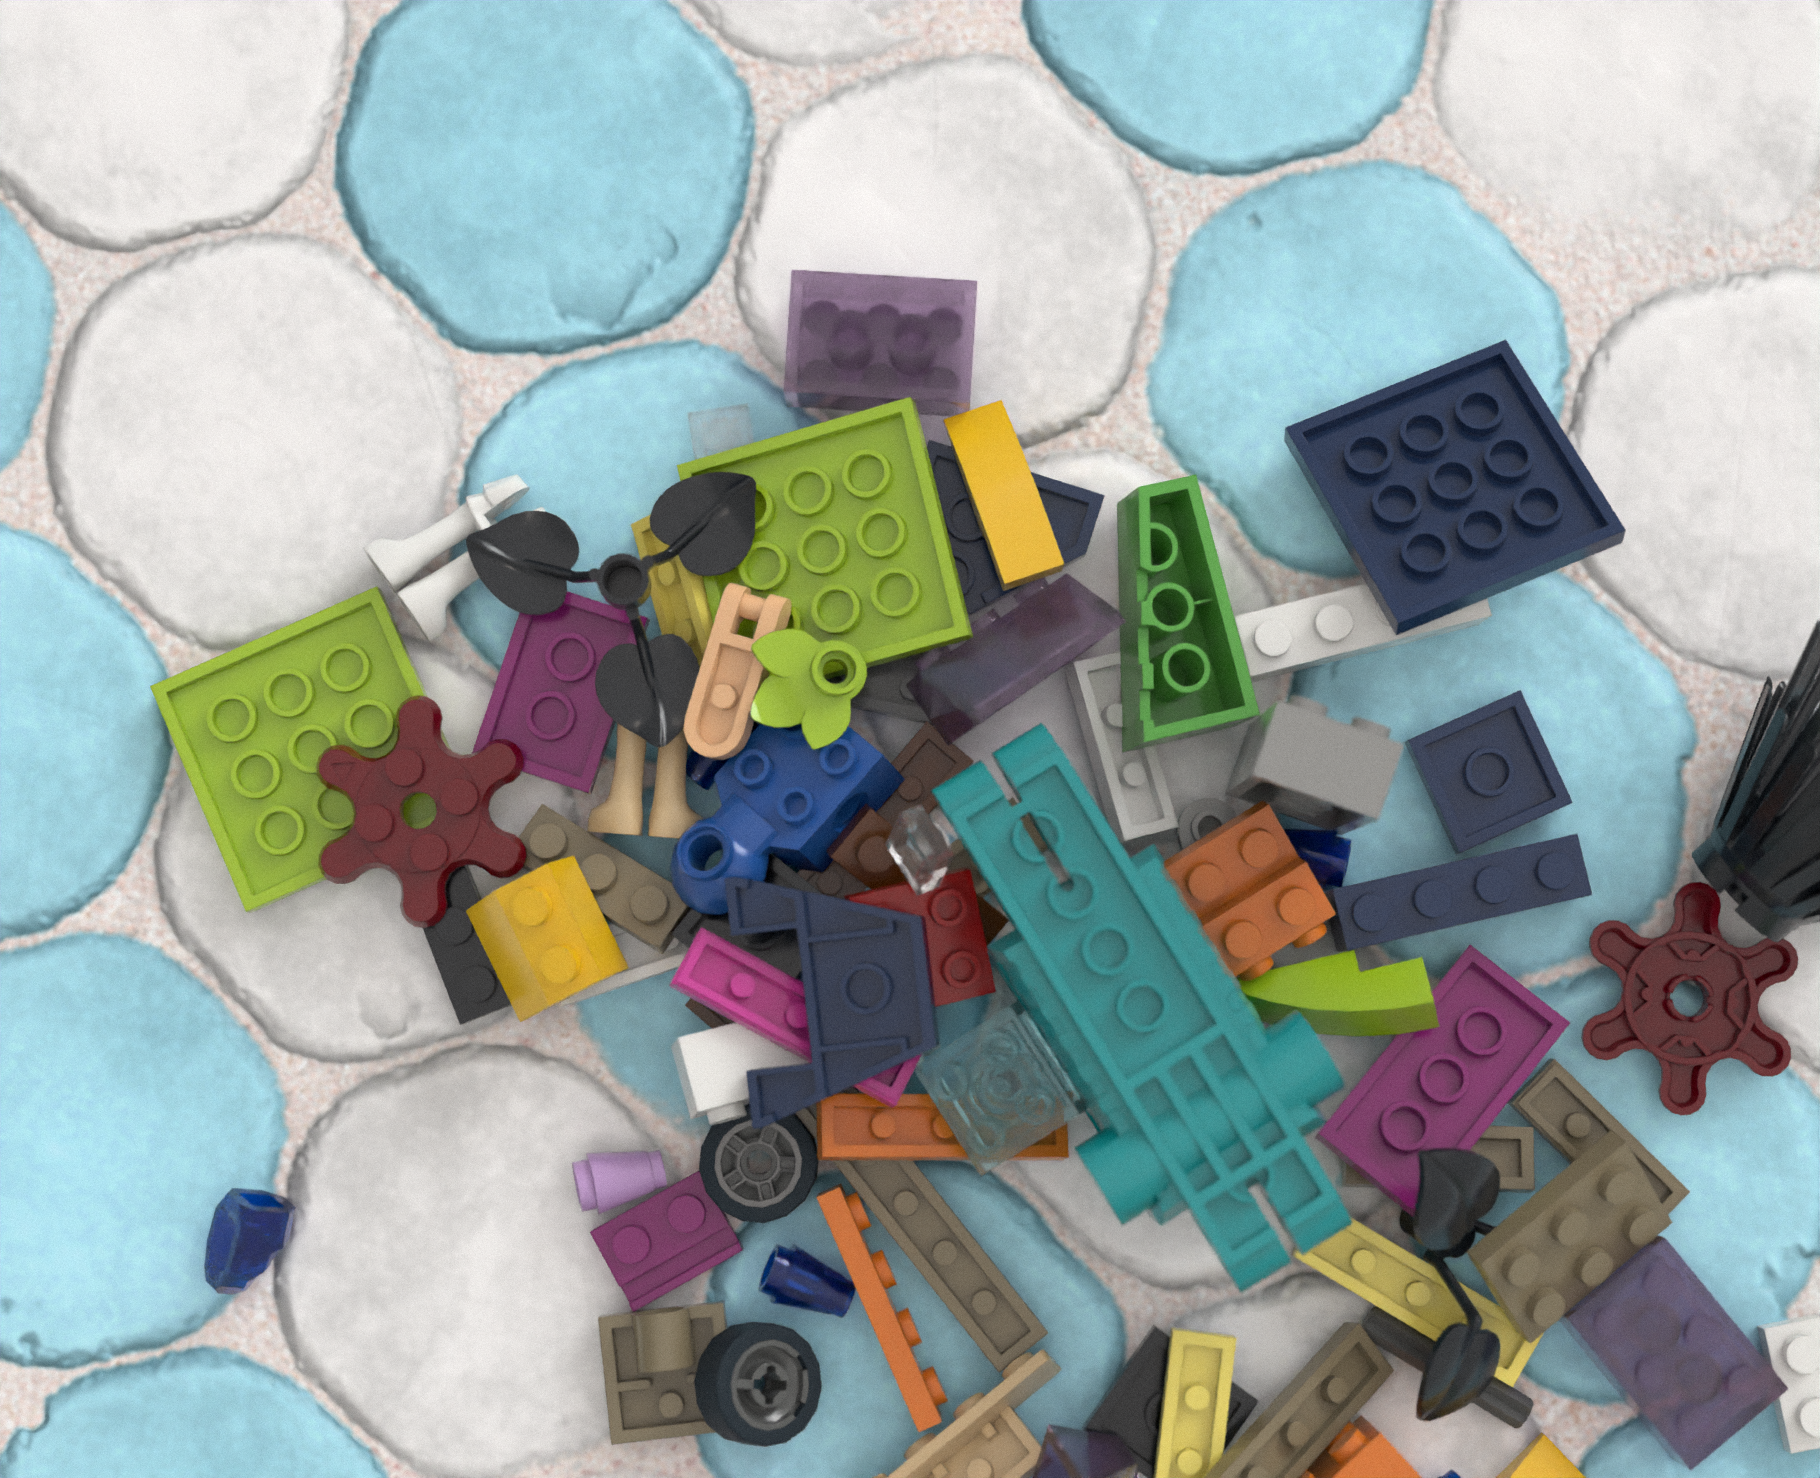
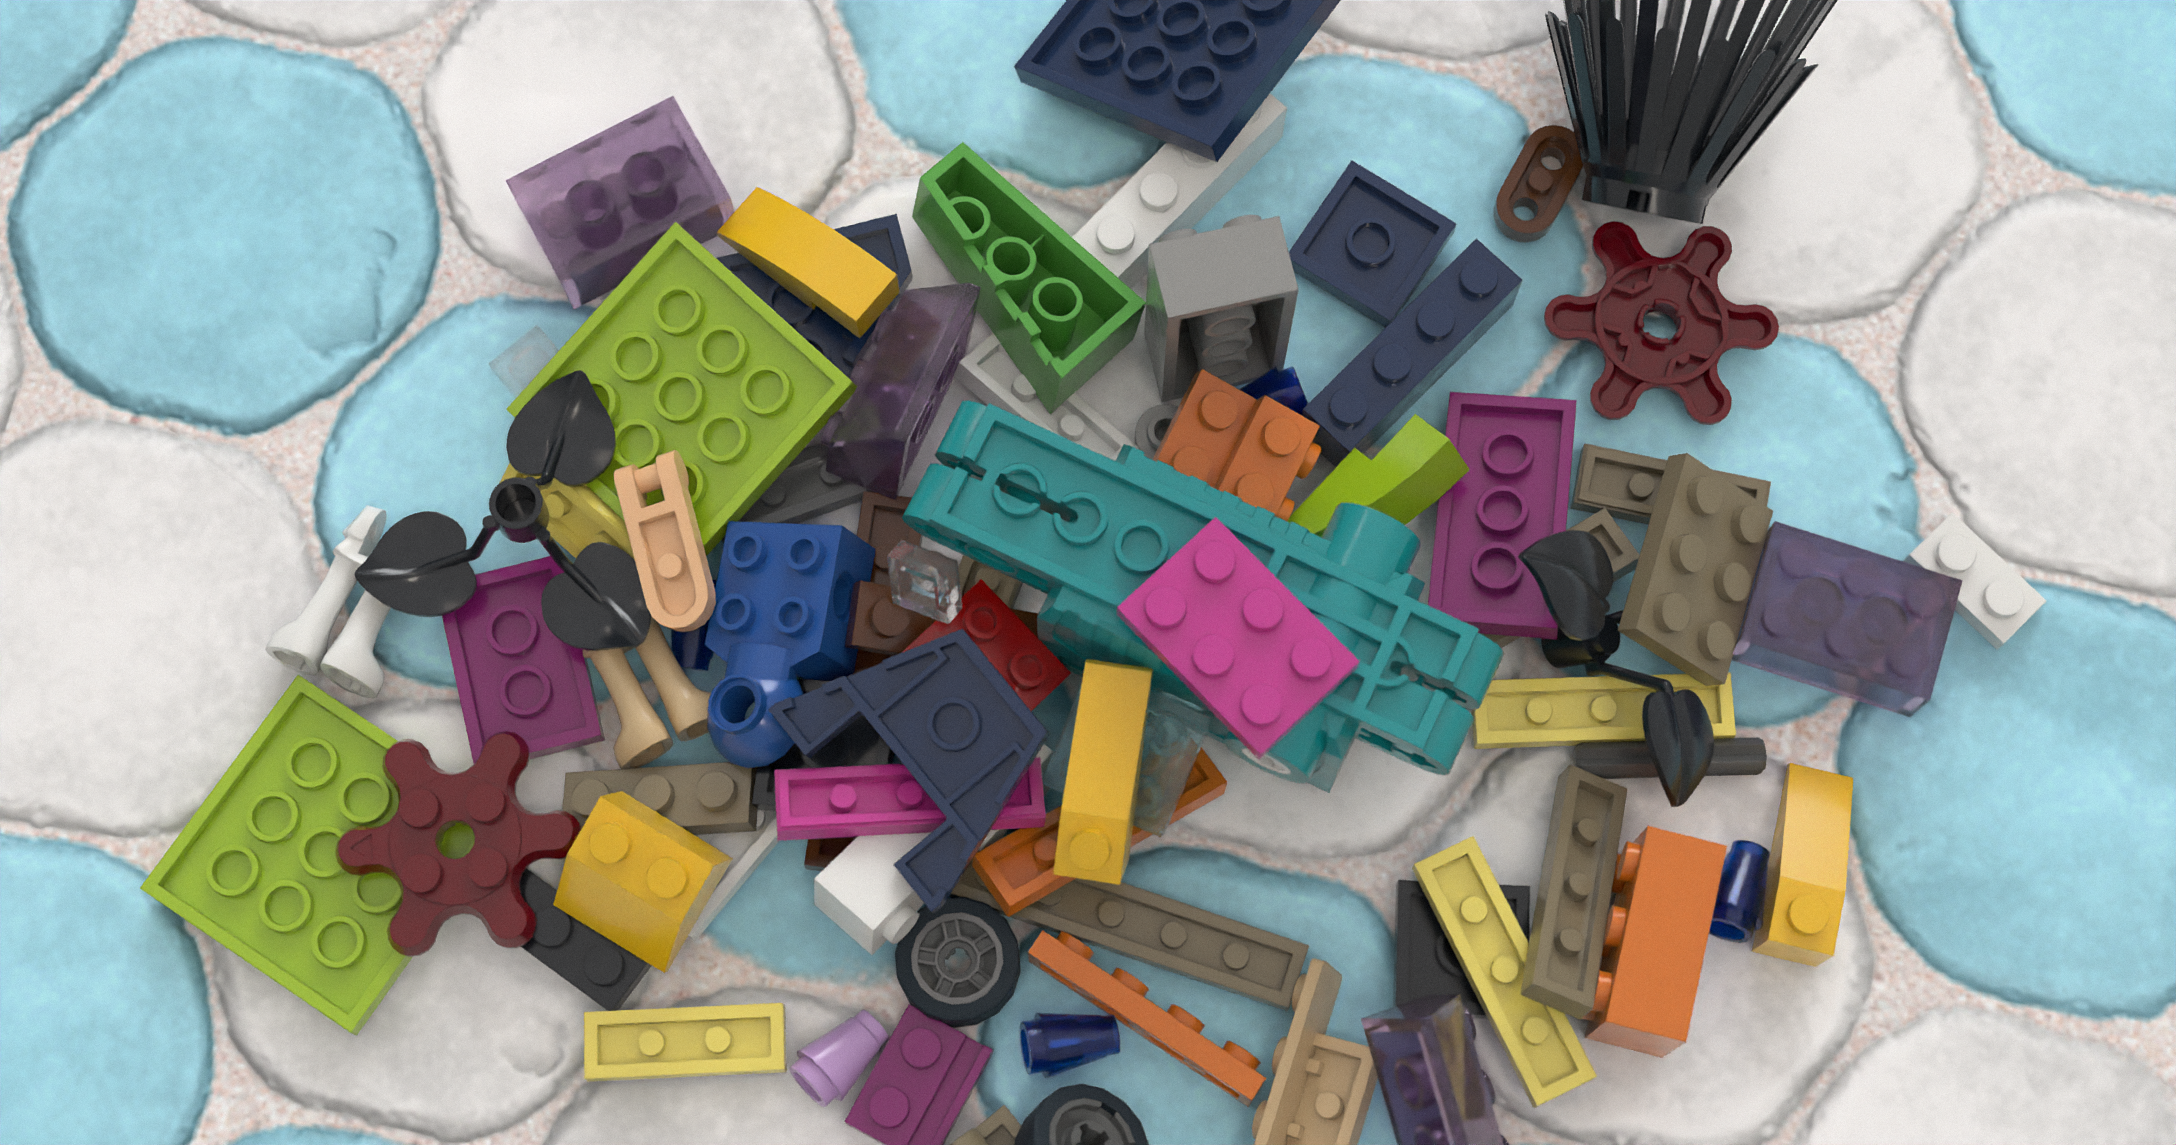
camera: 35 degrees left, 10 degrees down
lime plate [750,629,867,750] -> none
none -> light yellow plate [584,1003,787,1082]
none -> yellow slope [1053,659,1153,885]
none -> dark pink plate [1117,517,1360,760]
none -> reddish brown plate [1493,125,1583,242]

